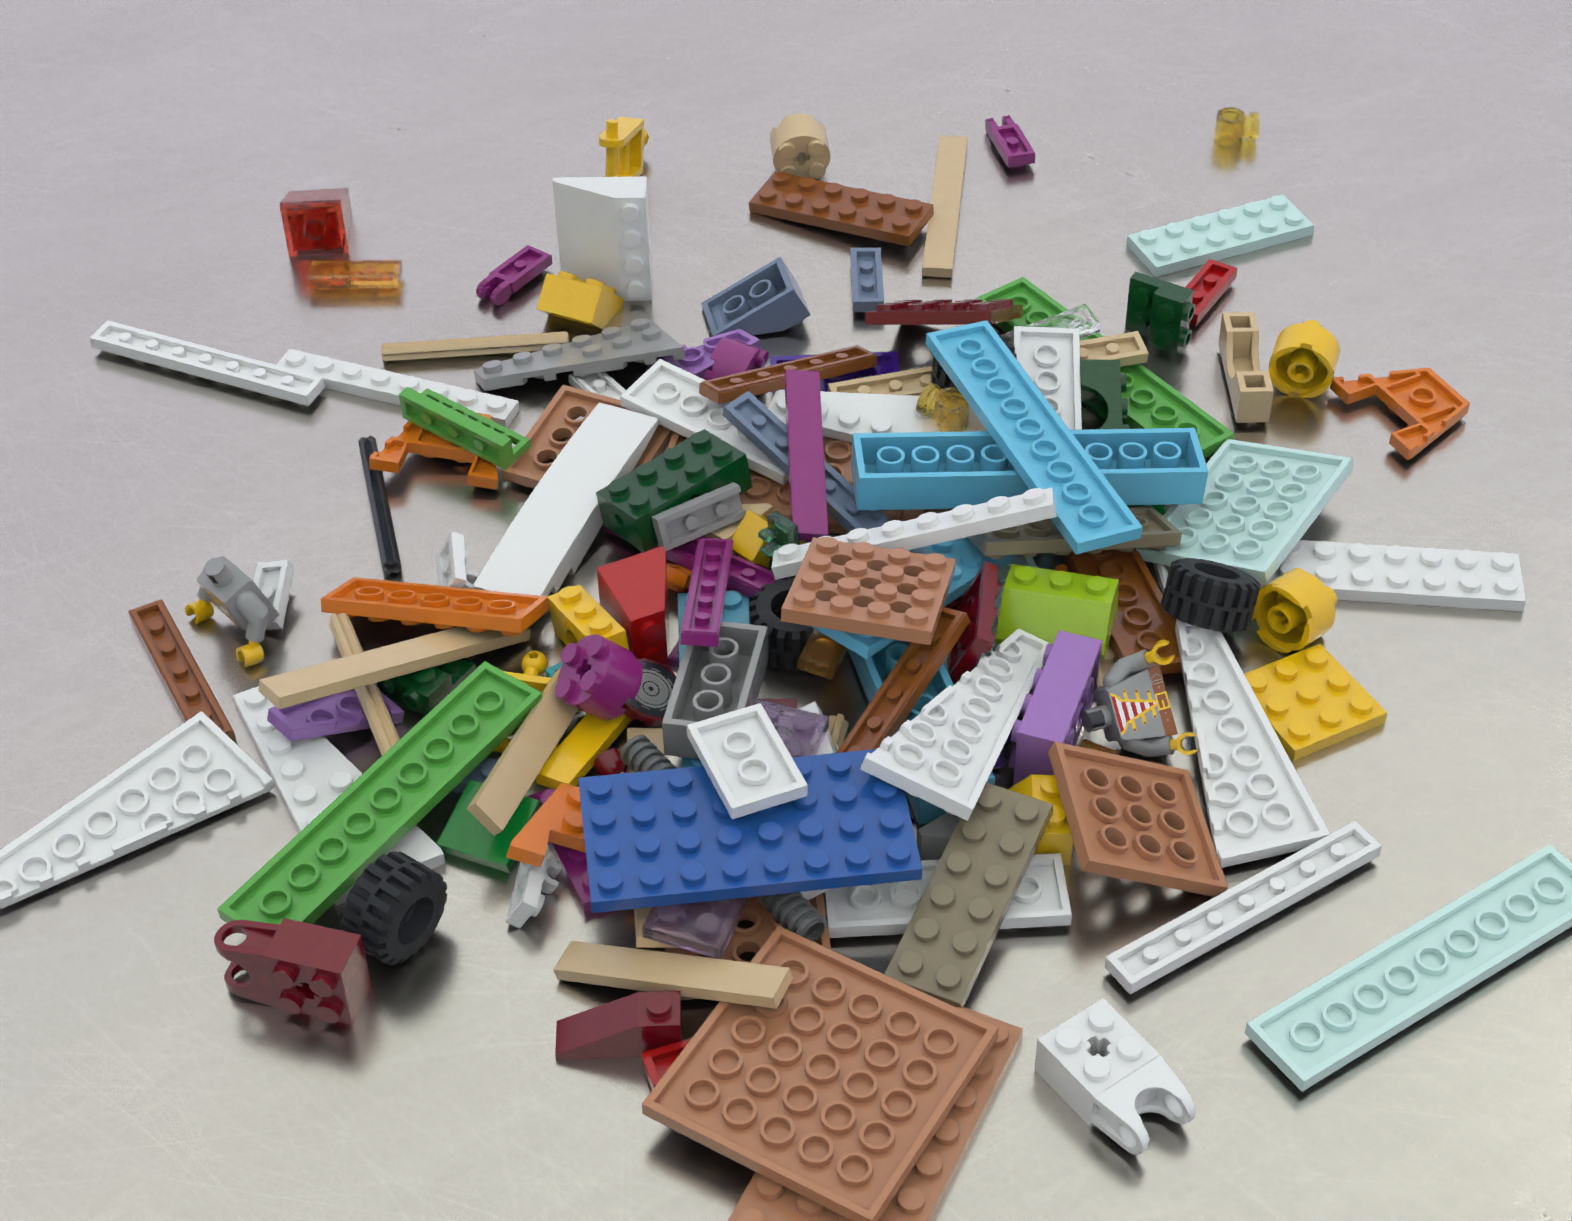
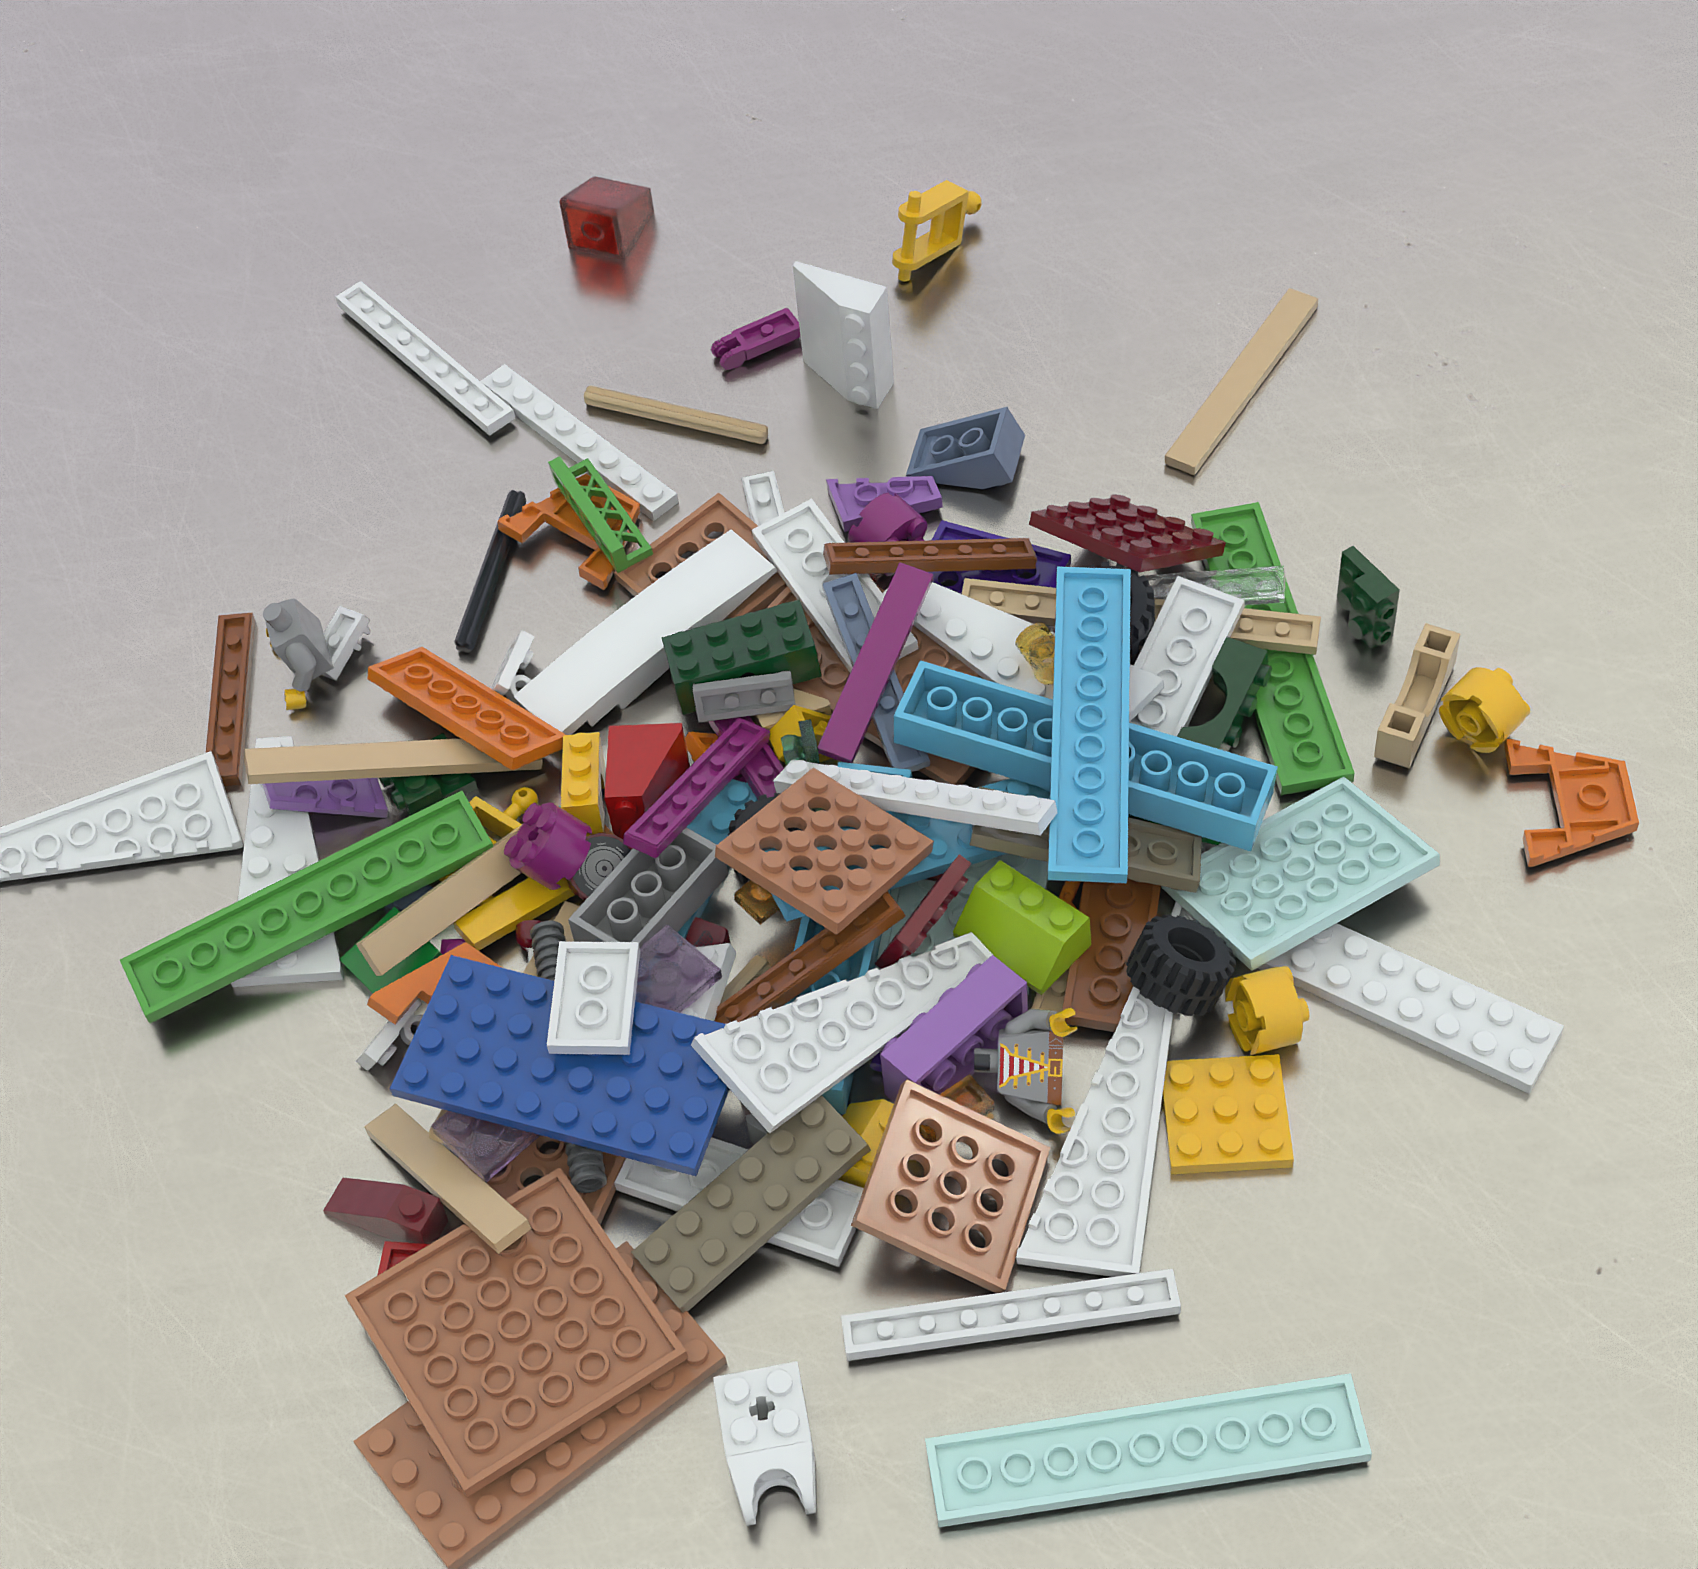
camera: 30 degrees right, 10 degrees up
dark red brick [214,918,372,1026] -> none
clear orange plate [306,260,403,290] -> none
tan axle [329,612,400,756] -> none
black tyre [341,851,447,965] -> none
light grey wing [473,318,686,391] -> none
yellow slope [536,271,625,329] -> none
dark orange plate [749,171,934,246] -> none
tan brick [770,114,830,179] -> none
sand blue plate [850,247,884,313] -> none
magenta hinge [985,115,1036,167] -> none
light aqua plate [1127,195,1314,277] -> none
red plate [1186,259,1238,325] -> none
clear yellow piece [1214,107,1260,147] -> none

